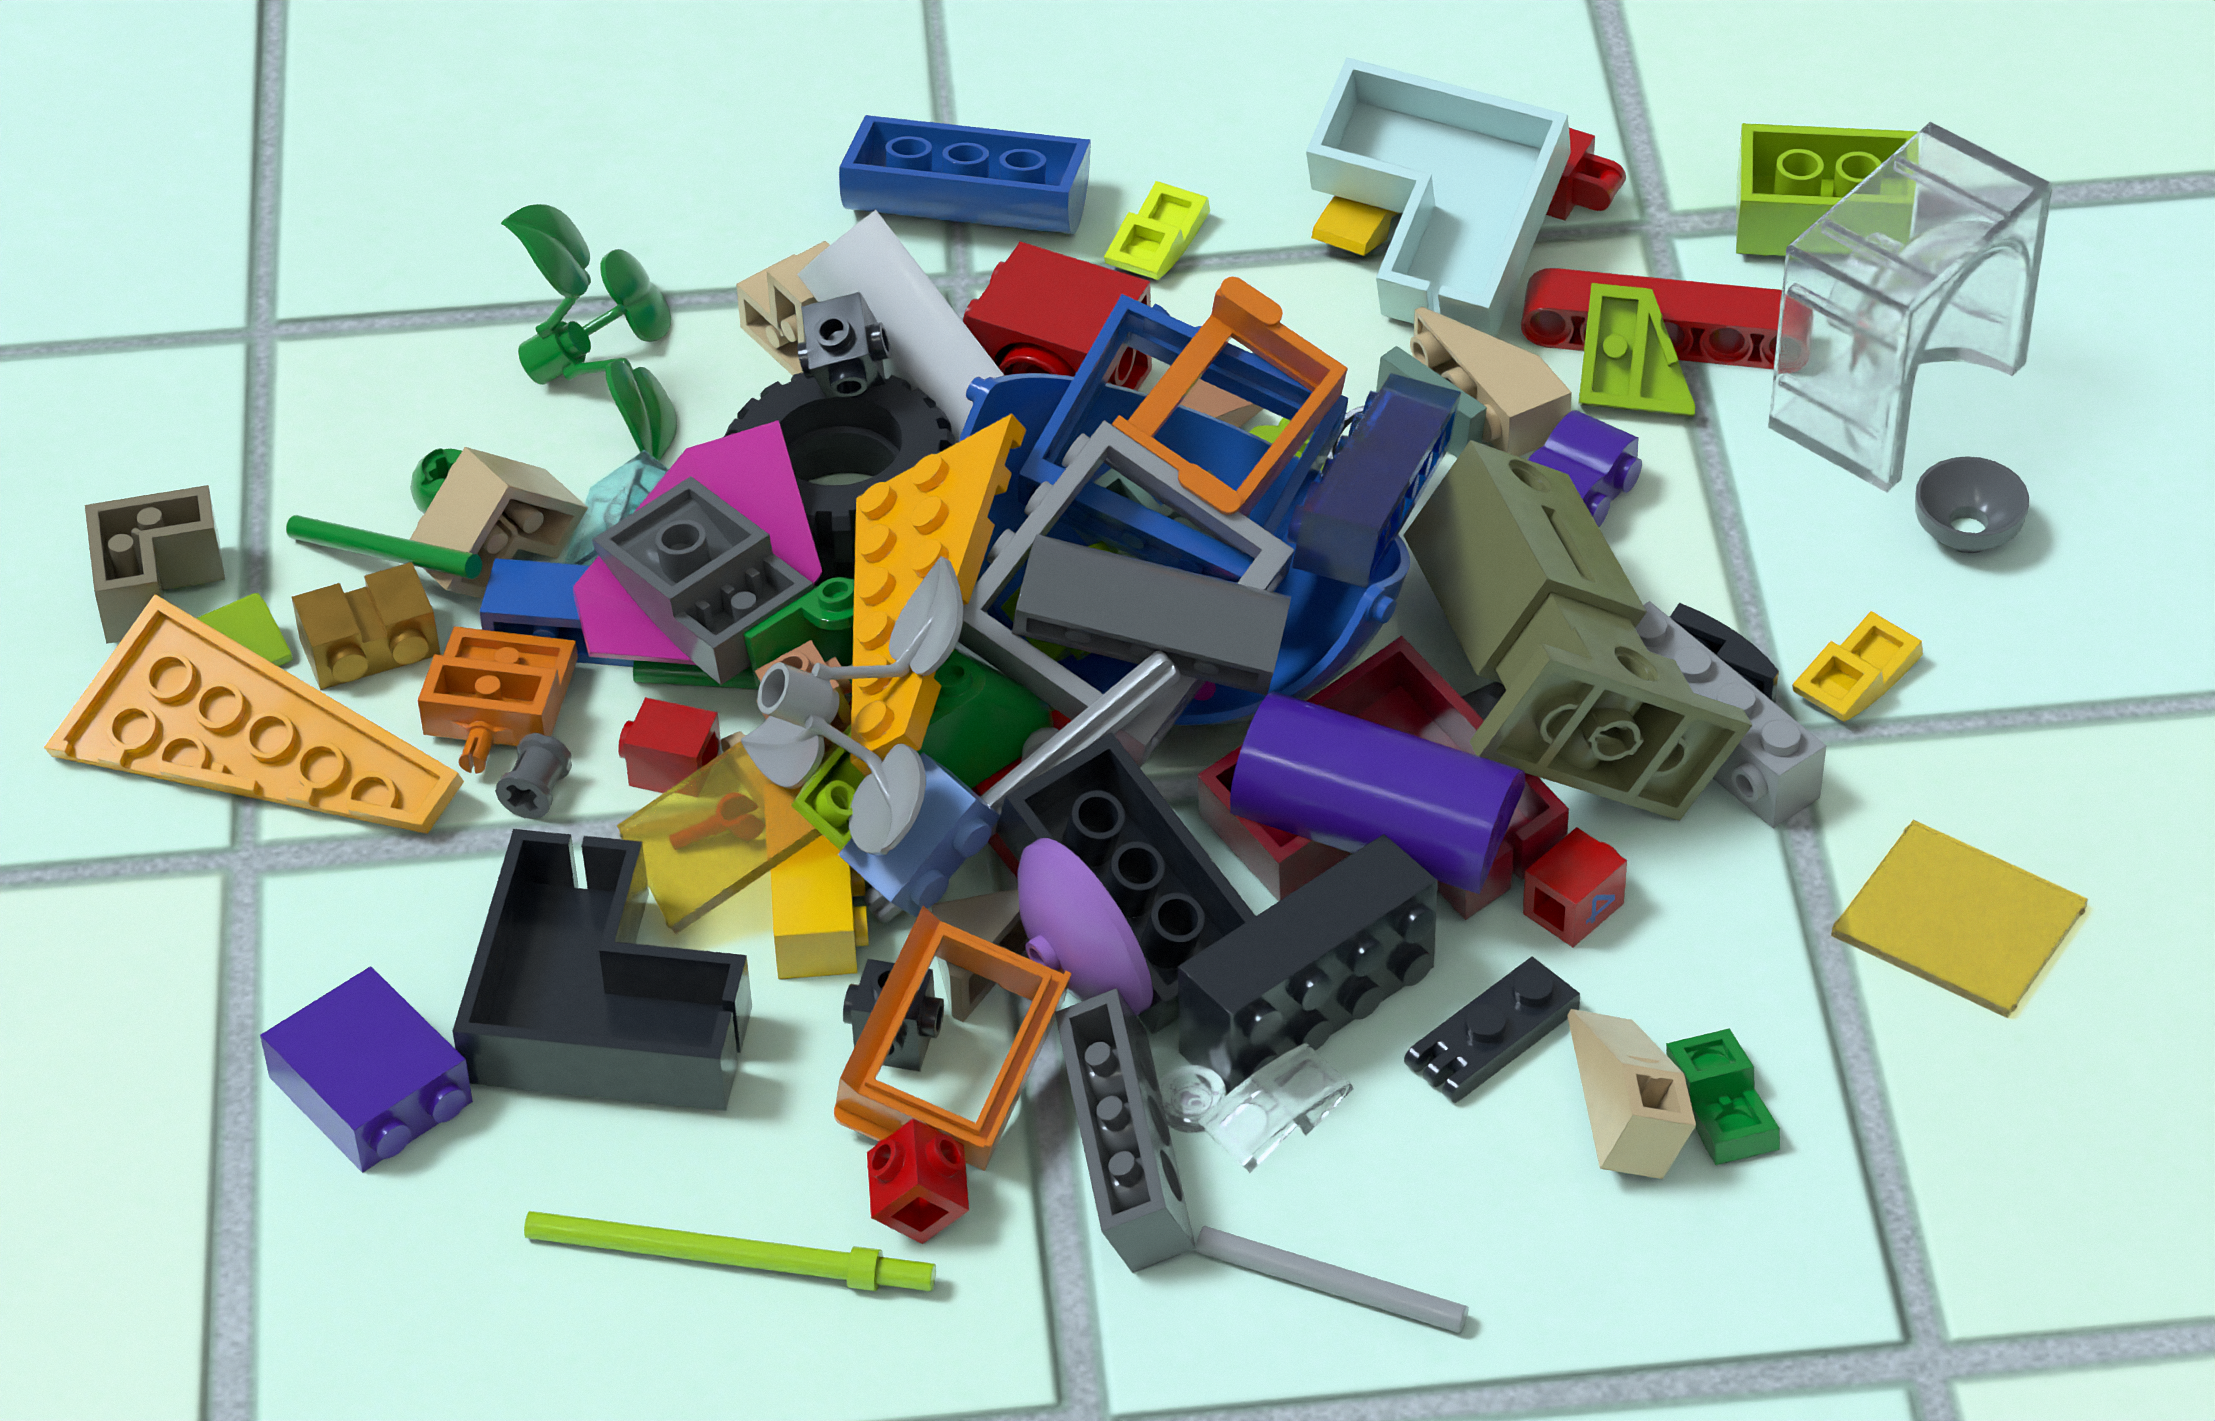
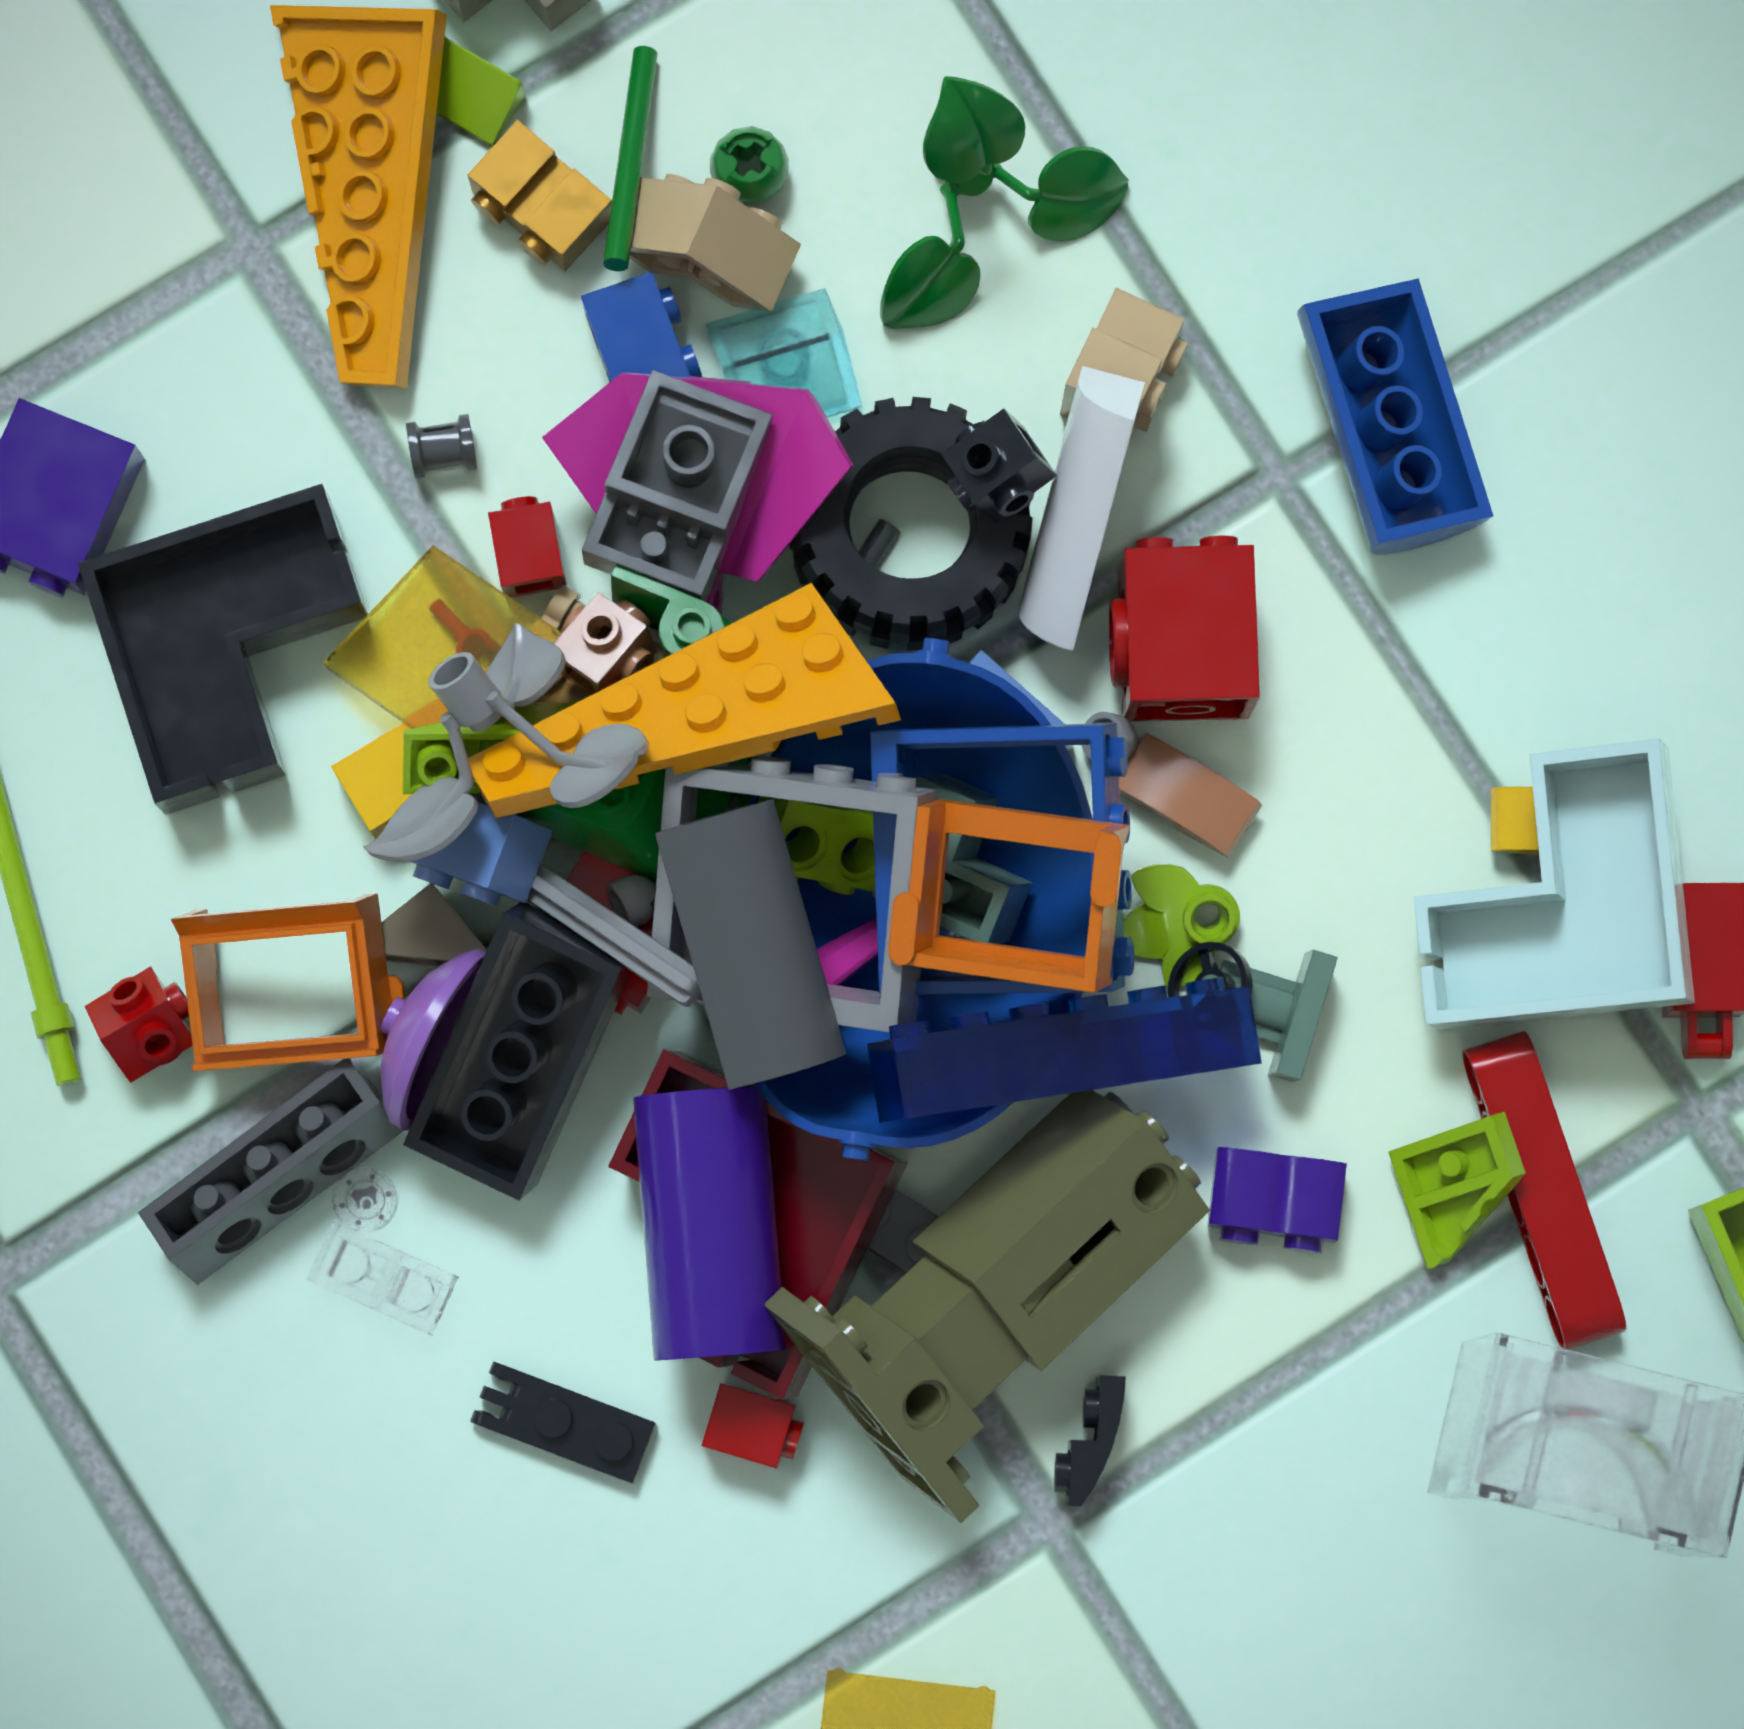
camera: 60 degrees right, 35 degrees up
orange plate [417,626,578,774] -> none
black brick [843,959,944,1072] -> none
neon yellow slope [1104,181,1211,280] -> none
black brick [1178,834,1438,1101] -> none
light grey bar [1196,1226,1469,1333] -> none
tan slope [1410,307,1572,457] -> none
tan slope [1567,1009,1696,1179] -> none
light grey brick [1635,601,1827,828] -> none
green slope [1666,1028,1780,1165] -> none
yellow slope [1792,611,1923,722] -> none
dark grey piece [1915,456,2029,553] -> none

